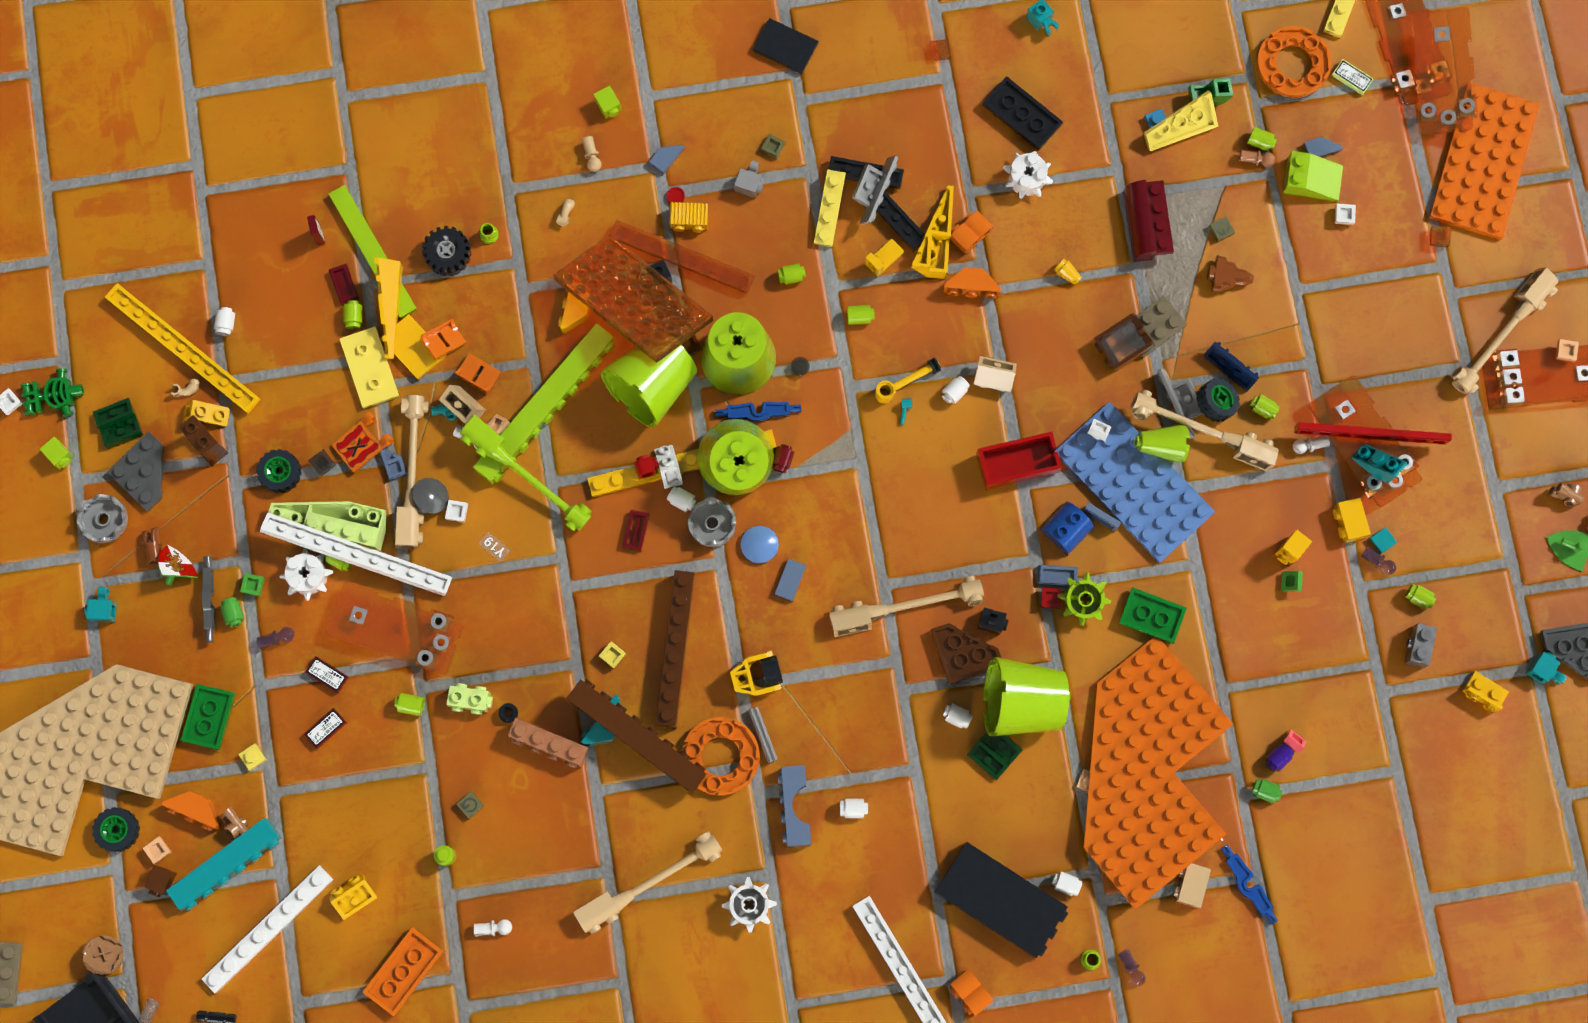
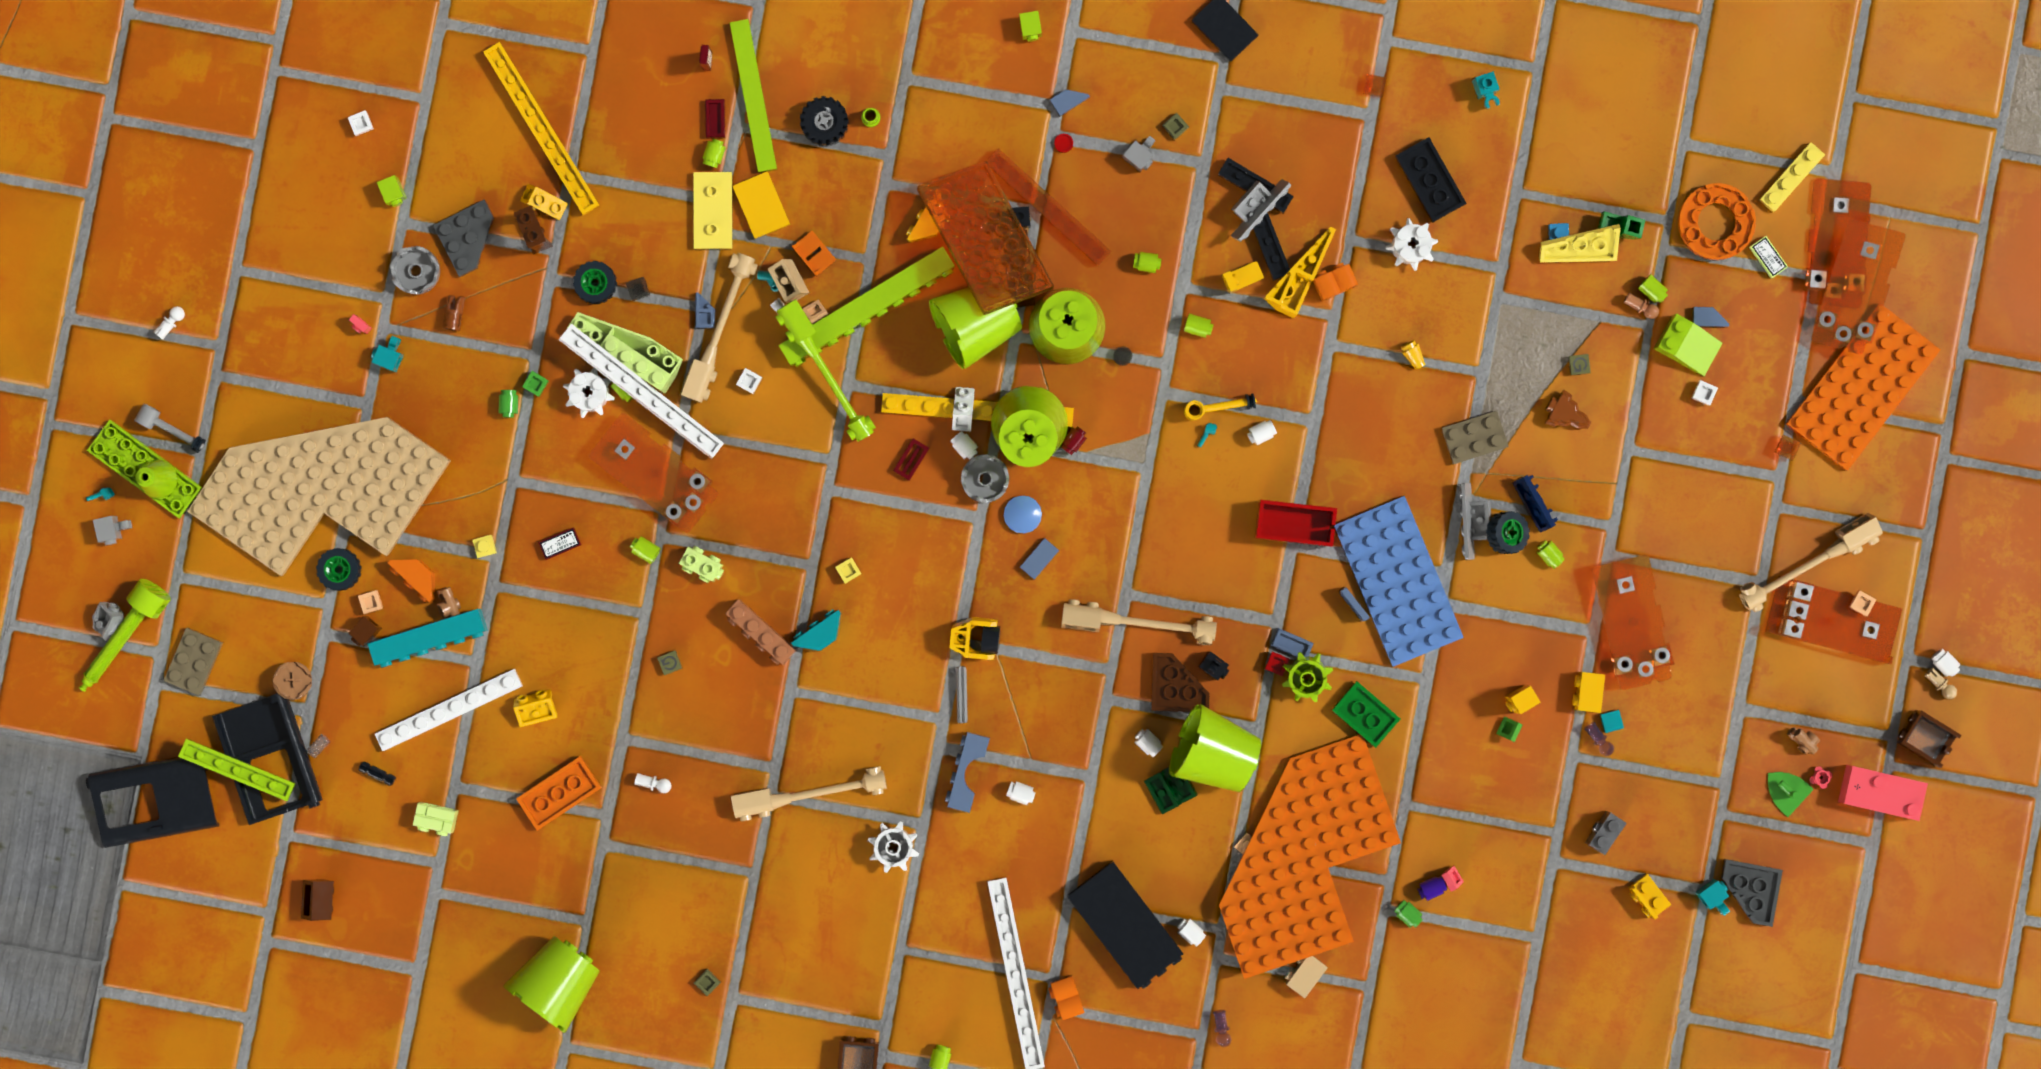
camera: 20 degrees right, 10 degrees up
green piece [20,368,84,418] -> none
dark green slope [93,398,143,449] -> none
shield [157,545,198,586] -> none
tan arm [170,379,200,397] -> none
green plate [181,684,236,750] -> none
dark grey piece [202,556,215,643] -> none
white brick [214,307,235,336] -> none
pin [257,627,295,649] -> none
tile [305,656,349,694] -> none
flag [332,412,394,473] -> none
yellow wedge [374,257,403,359] -> none
dark grey dish [412,478,449,514] -> none
orange piece [420,319,467,360] -> none
lime brick [434,845,456,866] -> none
clear sticker [478,531,511,562] -> none
black plate [499,703,518,723] -> none
tan arm [556,199,575,226] -> none
reddish brown brick [566,679,707,794] -> none
tan pin [582,136,602,172] -> none
red plate [634,455,659,479] -> none
reddish brown brick [656,570,695,729] -> none
yellow brick [669,202,708,233] -> none
orange plate [682,717,760,796] -> none
blue piece [716,402,801,422] -> none
light yellow plate [814,169,846,247] -> none
orange slope [943,267,1001,299] -> none
tan brick [974,356,1017,392] -> none
blue brick [1040,502,1094,556] -> none
lime piece [1081,950,1101,970] -> none
white plate [1087,419,1111,441] -> none
window [1094,313,1156,371] -> none
dark red brick [1123,180,1174,262] -> none
tan bar [1130,390,1279,472] -> none
lime cone [1134,425,1190,463] -> none
blue piece [1221,845,1278,925] -> none
white pin [1292,436,1330,454] -> none
red tile [1294,422,1452,445] -> none
teal slope [1352,443,1407,483] -> none
lime brick [1405,584,1436,610] -> none
none -> coral plate [349,314,372,334]

